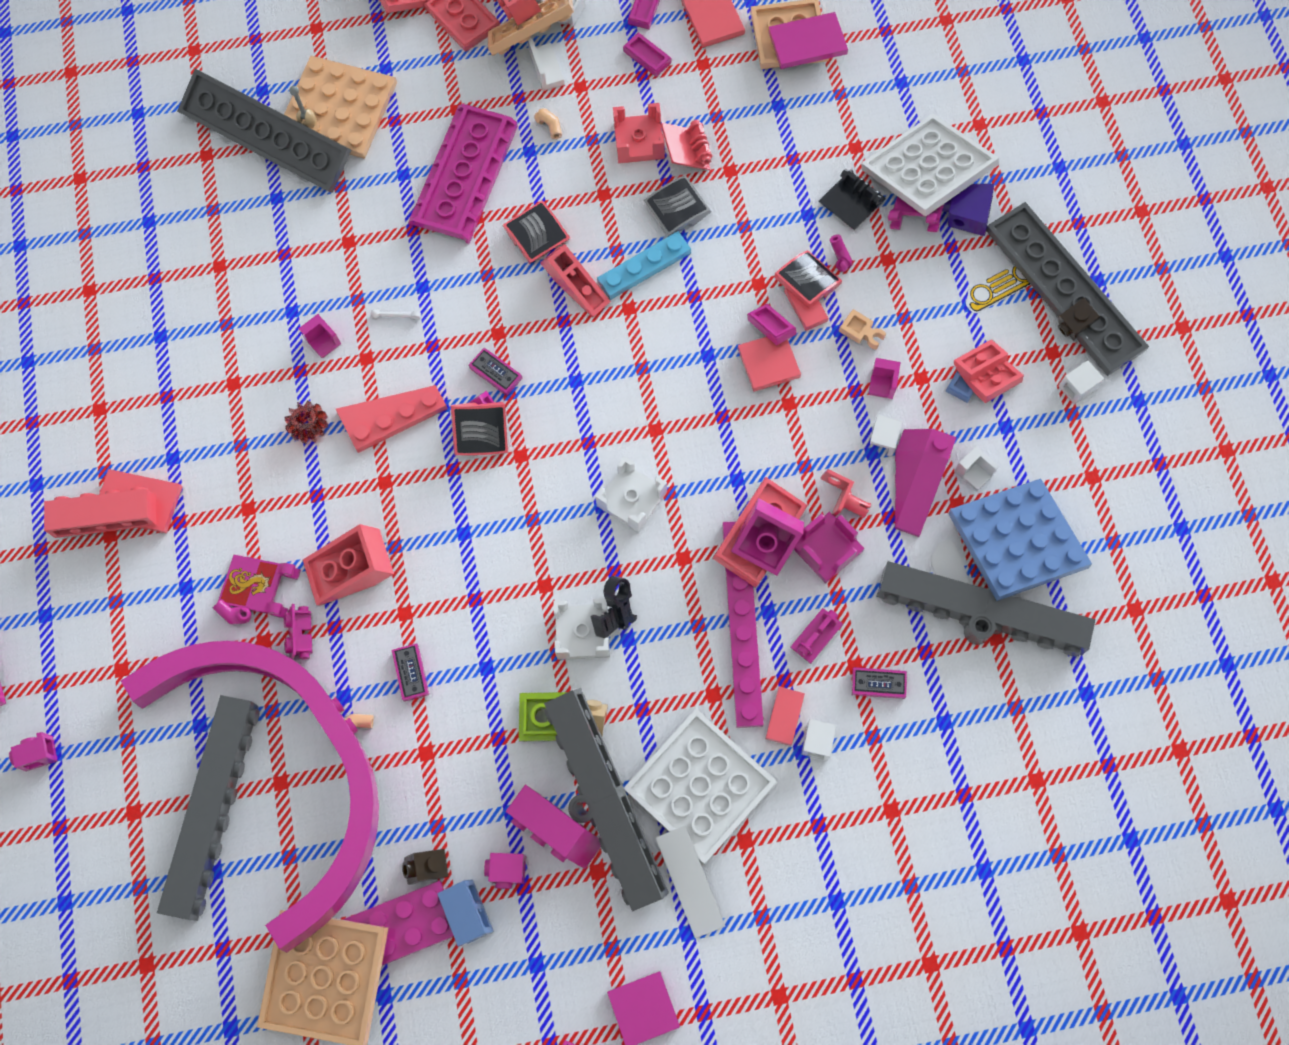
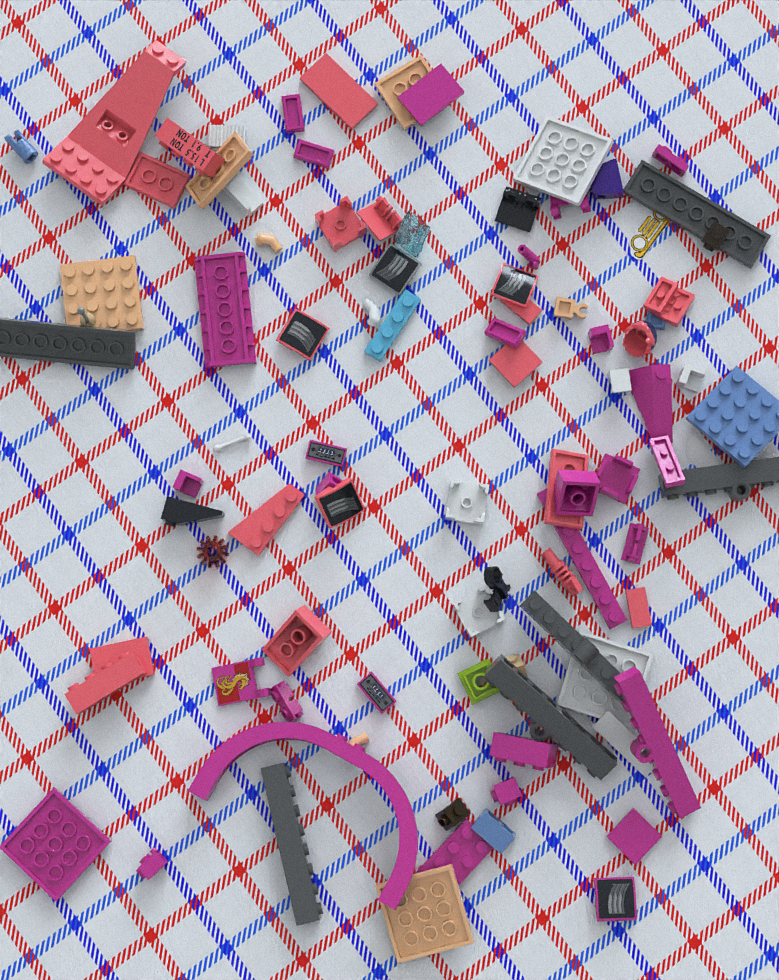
camera: 30 degrees left, 10 degrees up
dark pink arm [212,599,252,624] -> none
coral slope [540,244,611,317] -> none
white panel [801,719,836,761] -> none
coral bracket [820,469,871,518] -> none
tile [852,667,907,699] -> none
white panel [1058,361,1104,405] -> none
none -> black slope [161,496,225,527]
none -> white arm [362,299,381,327]
none -> clear light blue piece [395,211,431,257]
none -> dark grey hinge [520,590,624,704]
none -> coral hinge [541,548,583,597]
none -> dark pink hinge [613,666,701,818]
none -> coral hair [622,320,657,357]
none -> plate [649,435,686,488]
none -> dark pink plate [652,144,689,177]

